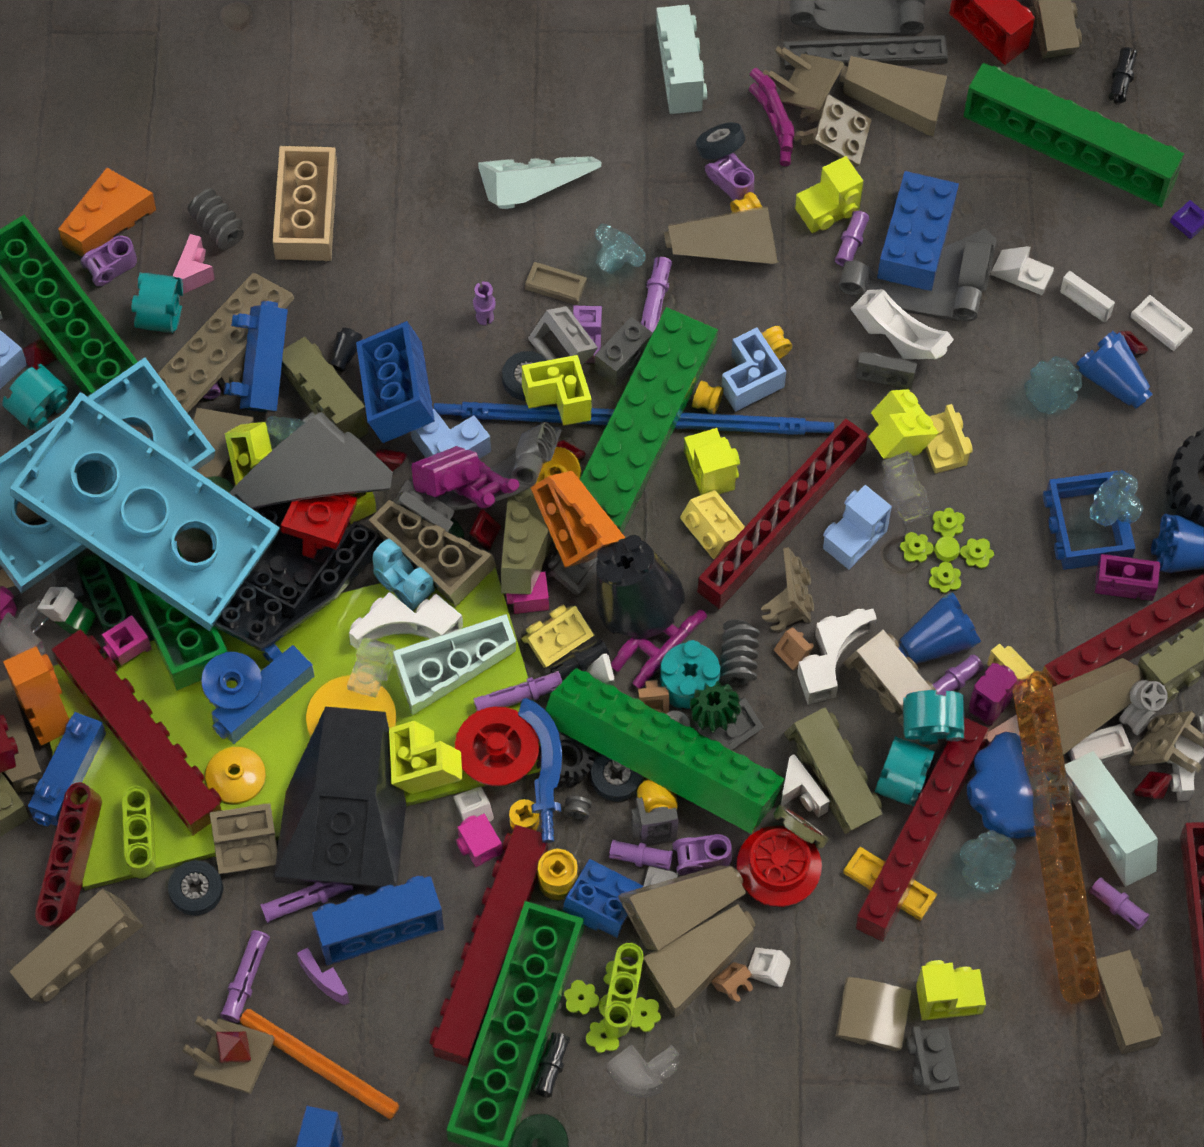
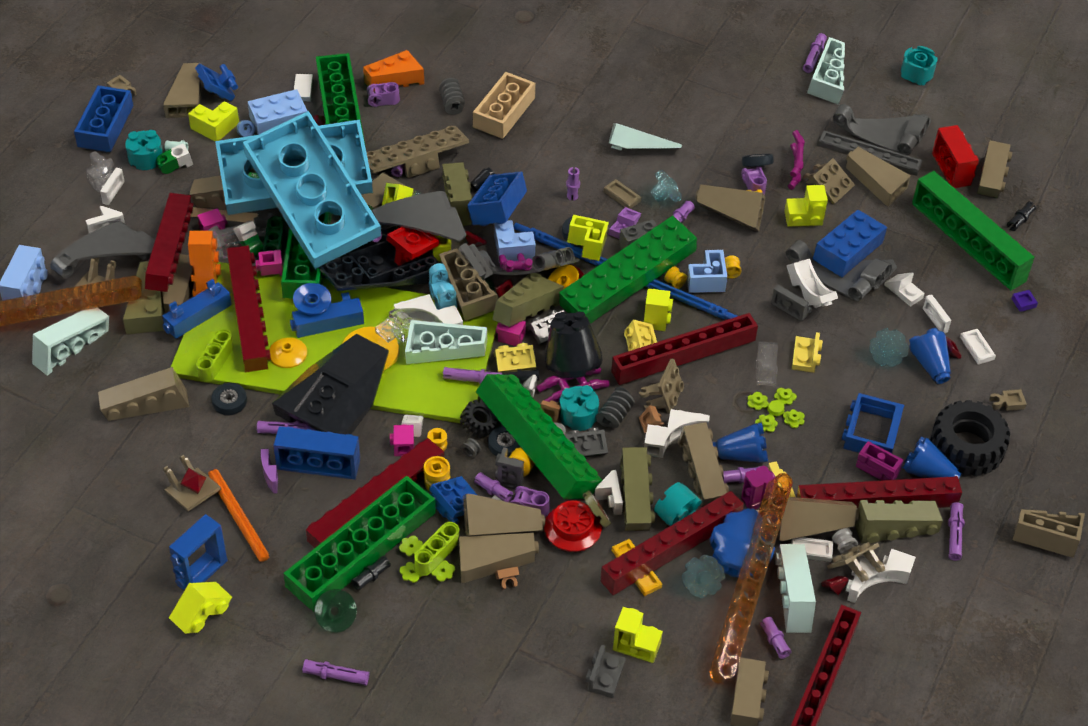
camera: 25 degrees right, 15 degrees down
dark red beam [35,782,102,932] -> none
teal brick [131,272,183,333] -> none
bright pink slope [173,234,215,294] -> none
dark tan slope [210,803,277,875] -> none
medium lavender pin [220,930,270,1023] -> none
blue brick [224,301,288,413] -> none
neon yellow brick [389,721,462,794] -> none
magenta brick [411,446,480,497] -> none
red wheel [455,706,539,786] -> none
blue sword [518,698,562,843] -> none
light grey tile [528,306,598,365] -> none
orange wedge [530,471,625,568] -> none
clear brick [607,1045,680,1098] -> none
light aqua wedge [656,5,707,114] -> none
dark green gear [690,681,741,733] -> none
white slope [748,947,790,987] -> none
dark tan plate [763,46,844,111] -> none
light blue brick [823,485,892,570] -> none
medium lavender pin [835,210,869,266] -> none
dark tan slope [836,977,911,1052] -> none
neon yellow brick [868,389,939,459] -> none
teal brick [903,690,965,745] -> none
clear light blue plant [1089,470,1143,527] -> none
light grey wheel [1130,680,1168,711] -> none

